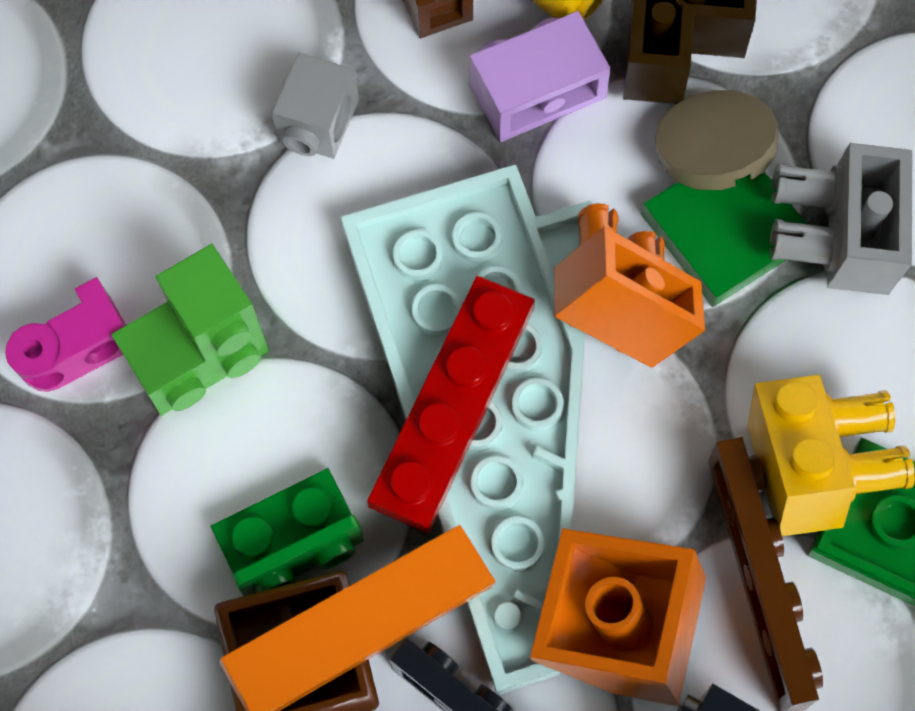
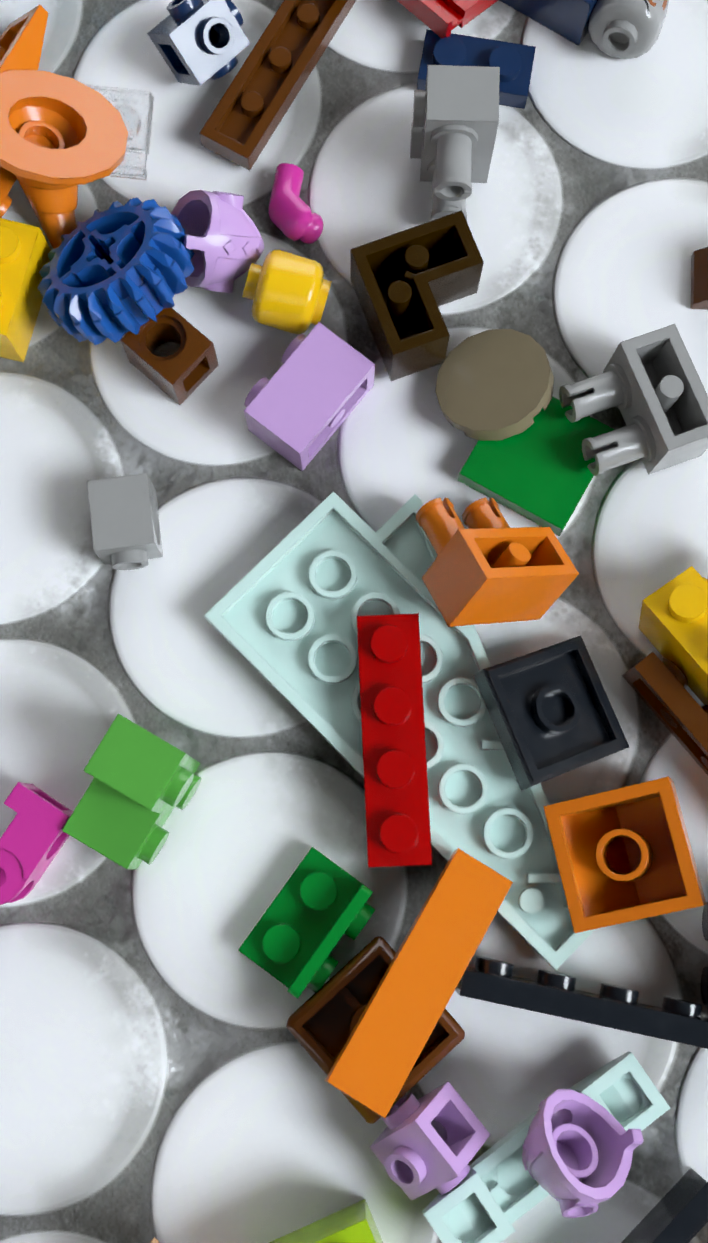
camera: 30 degrees left, 10 degrees up
none -> black tile [473,635,629,791]

